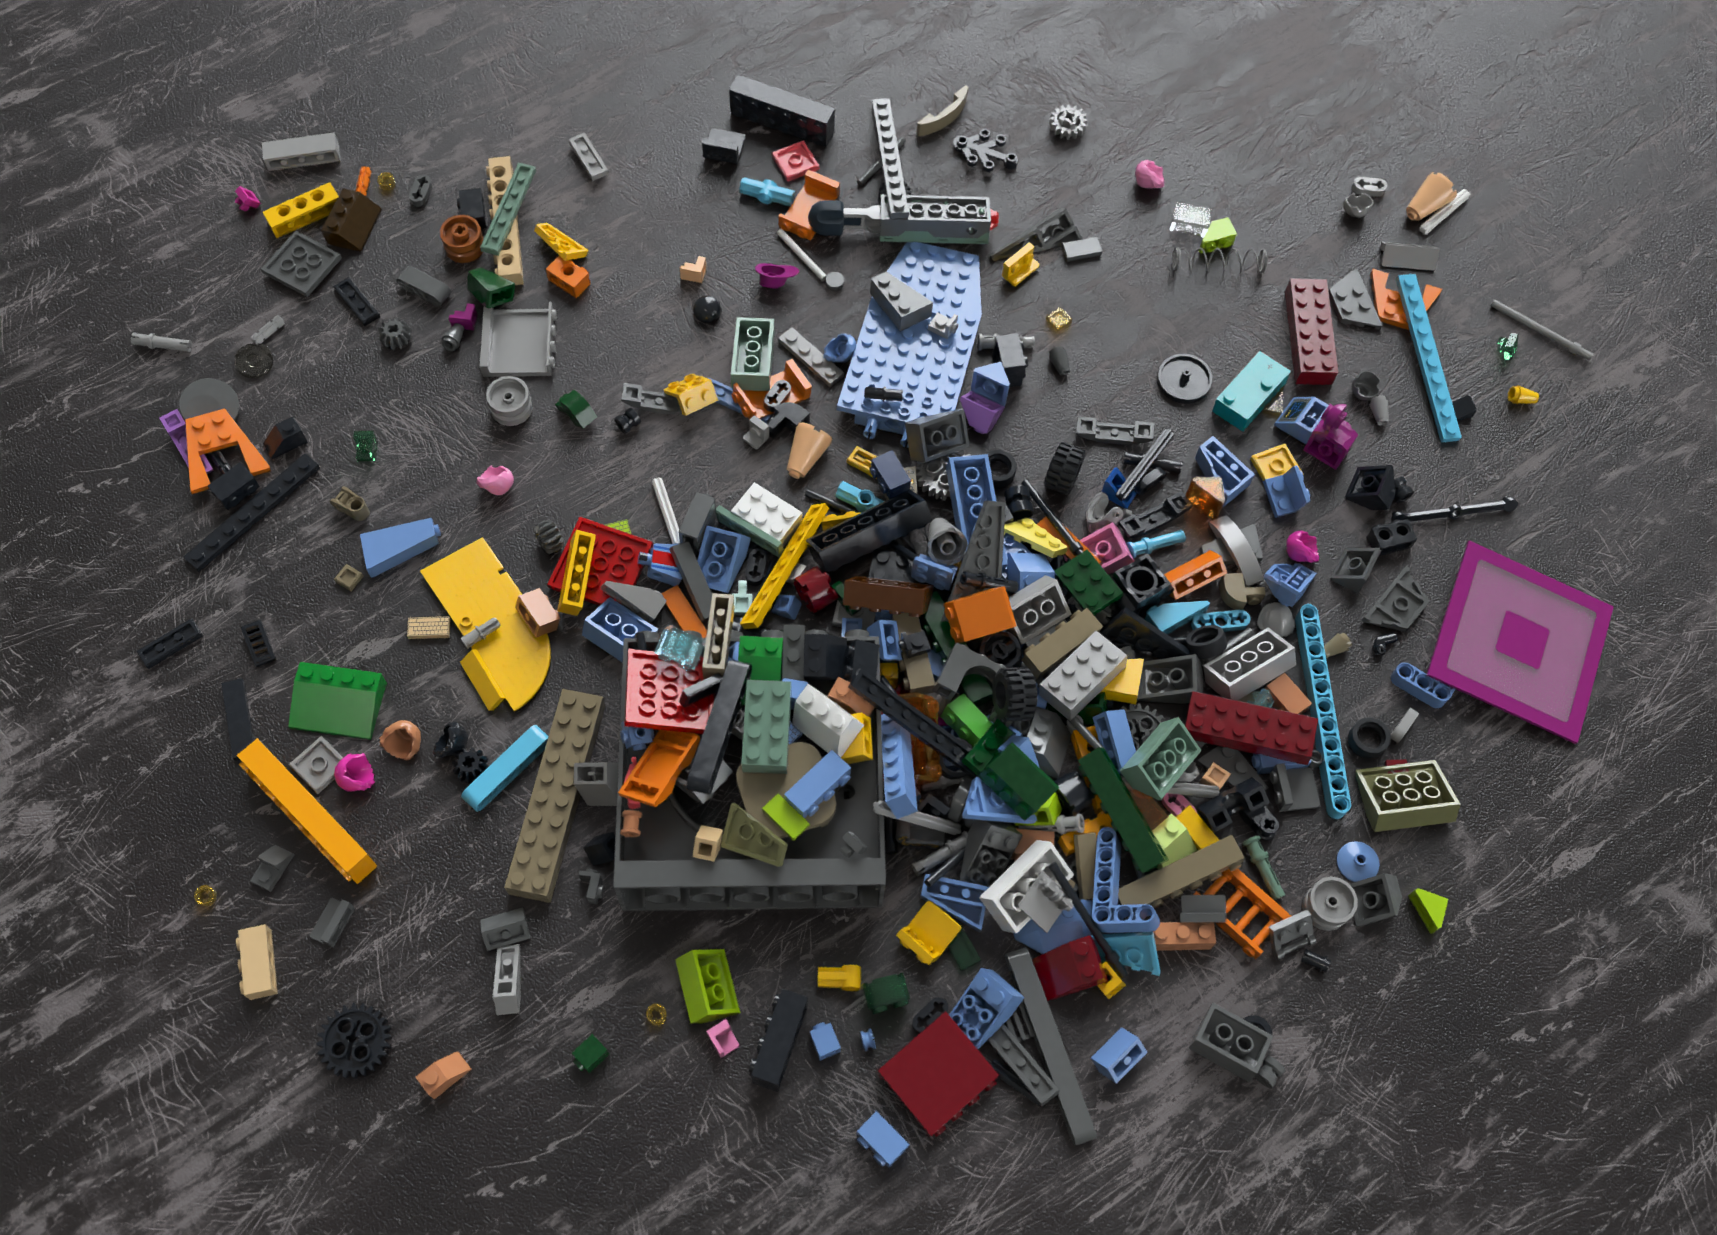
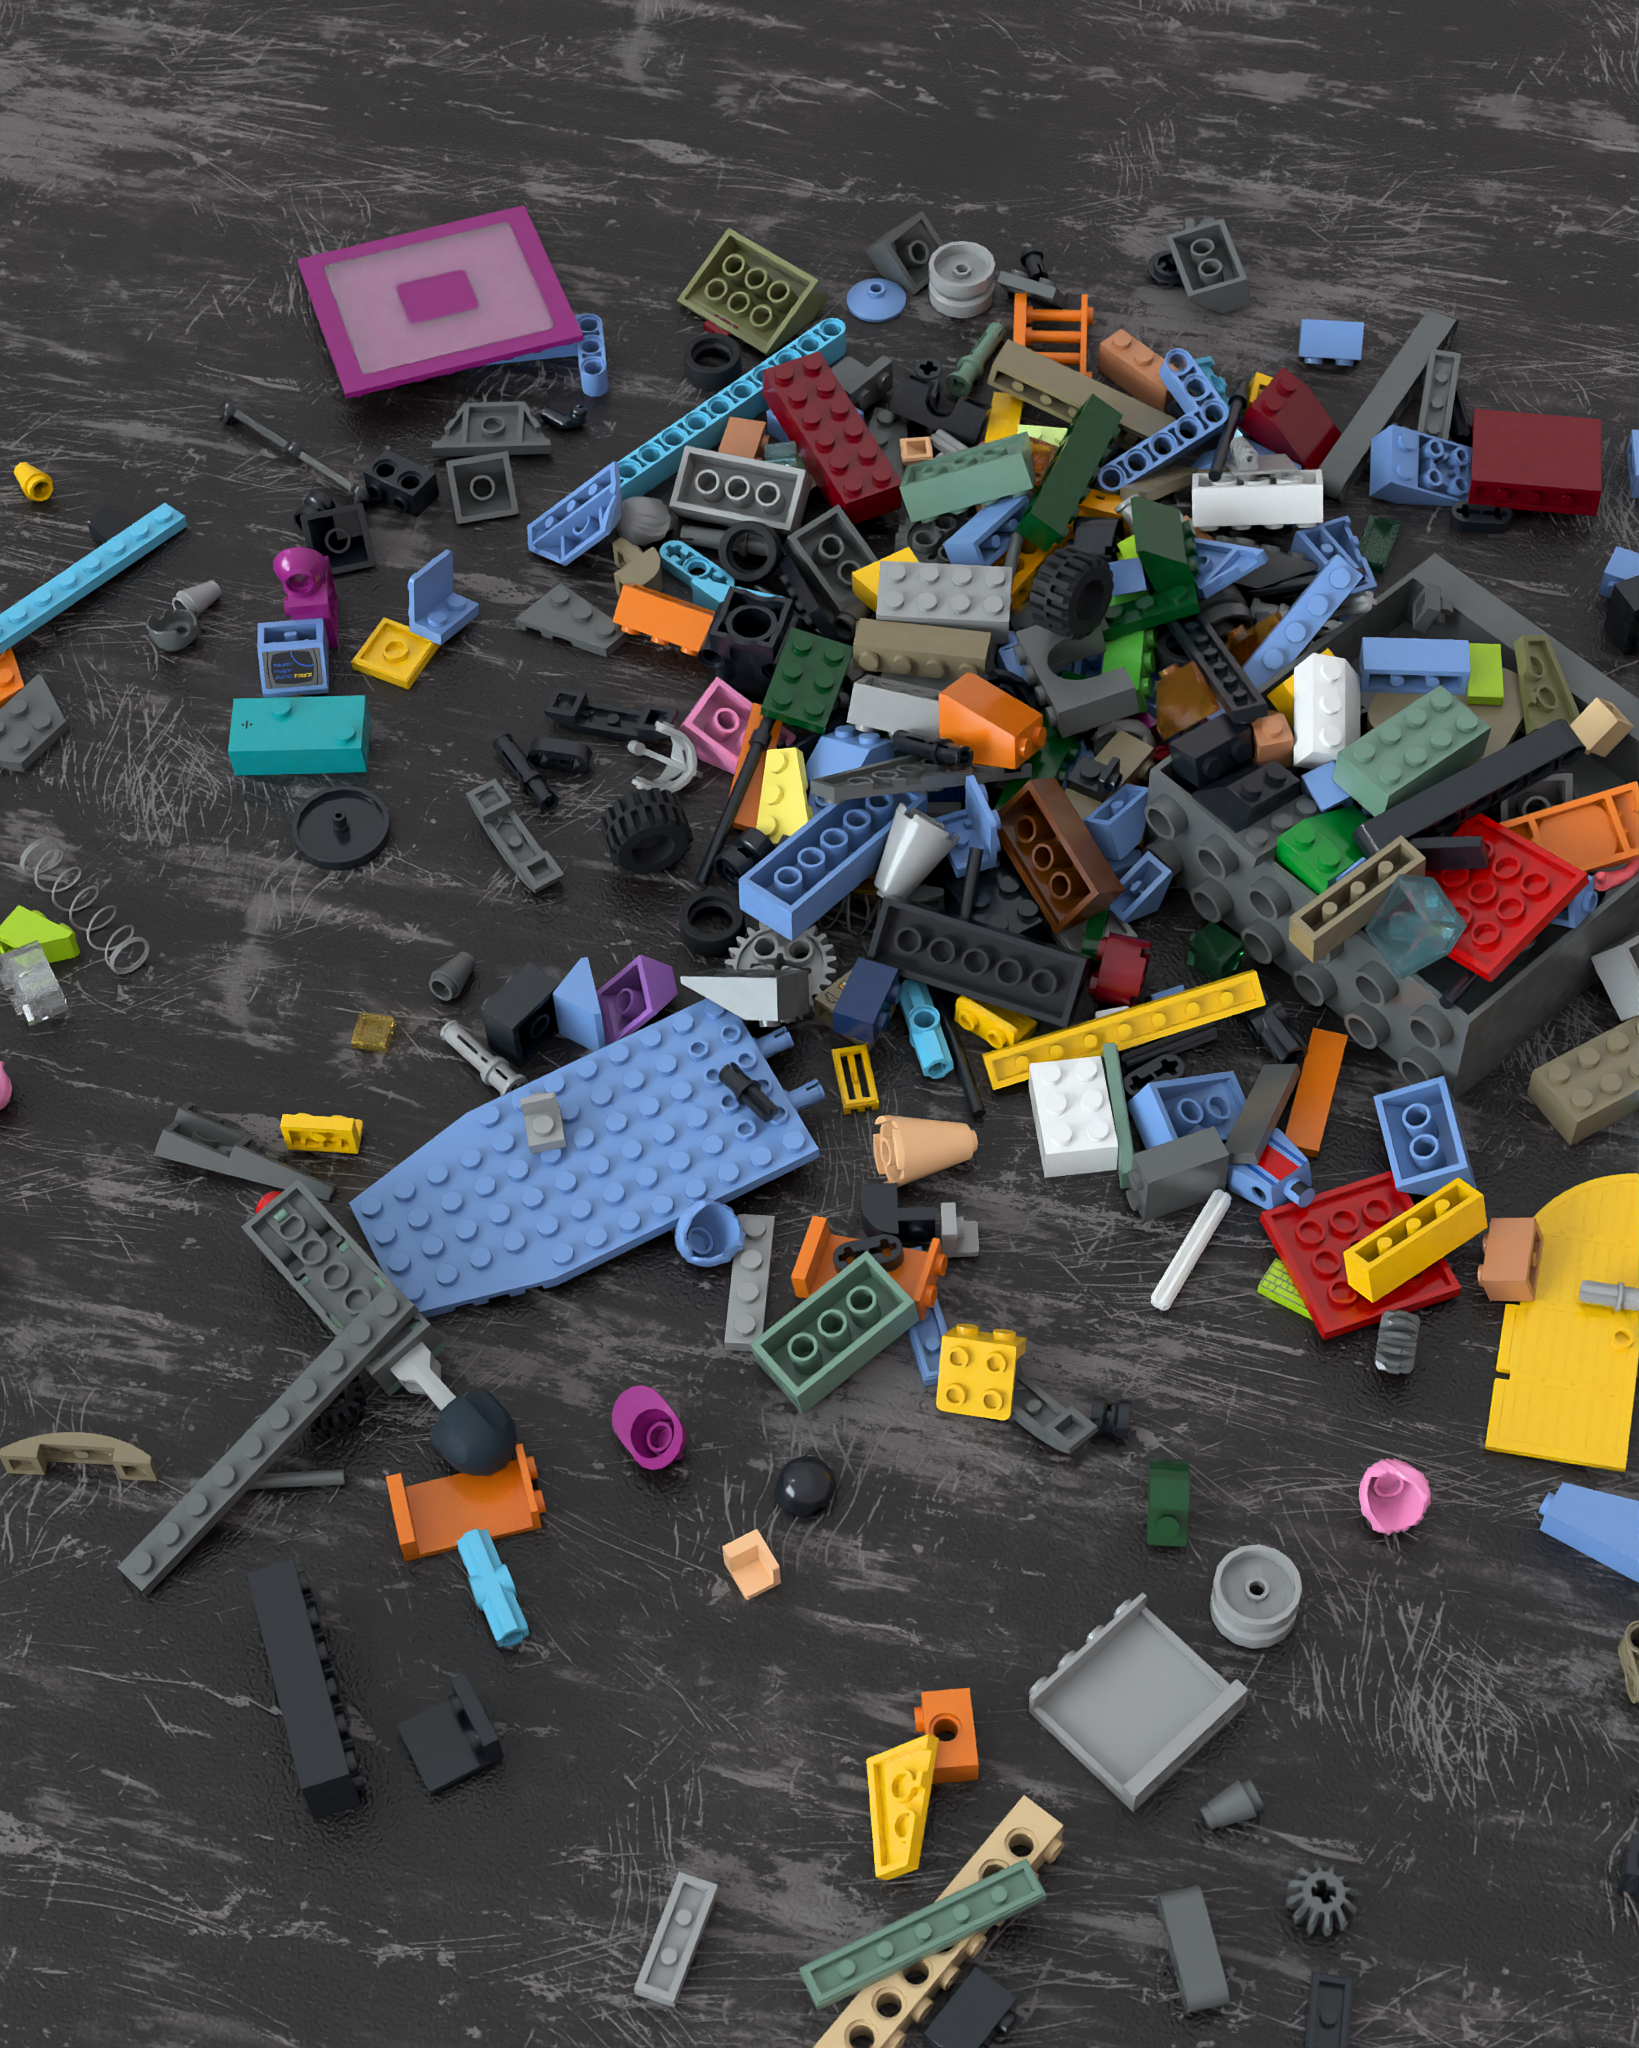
camera: 125 degrees left, 10 degrees down
clear green panel [353,431,378,461] -> none
dark orange wheel [440,215,484,263] -> none
magenta panel [449,303,478,330] -> none
dark green slope [467,268,515,309] -> none
light grey slope [600,581,667,623] -> none
light aqua plate [732,580,753,615] -> none
coral tile [772,140,819,182] -> none
white bar [777,229,827,281] -> none
yellow piece [818,965,861,991] -> none
tile [826,272,844,291] -> none
medium blue bush [860,1029,876,1051] -> none
clear green brick [861,972,911,1015] -> none
wedge [870,272,933,331] -> none
yellow bracket [896,901,961,965] -> none
plant [953,129,1018,172] -> none
tile [1062,237,1102,261] -> none
blue slope [1102,467,1136,508] -> none
axle [1116,429,1174,501] -> none
medium azure pin [1126,530,1186,558] -> none
dark grey panel [1180,895,1227,922] -> none
clear orange slope [1185,477,1225,521] -> none
medium blue wedge [1195,436,1255,507] -> none
light grey slope [1209,515,1264,588] -> none
brick [1285,278,1338,385] -> none
dark pink hair [1286,530,1319,563] -> none
dark tan cone [1324,633,1352,659] -> none
light grey beam [1391,707,1419,743] -> none
lime slope [1408,888,1448,934] -> none

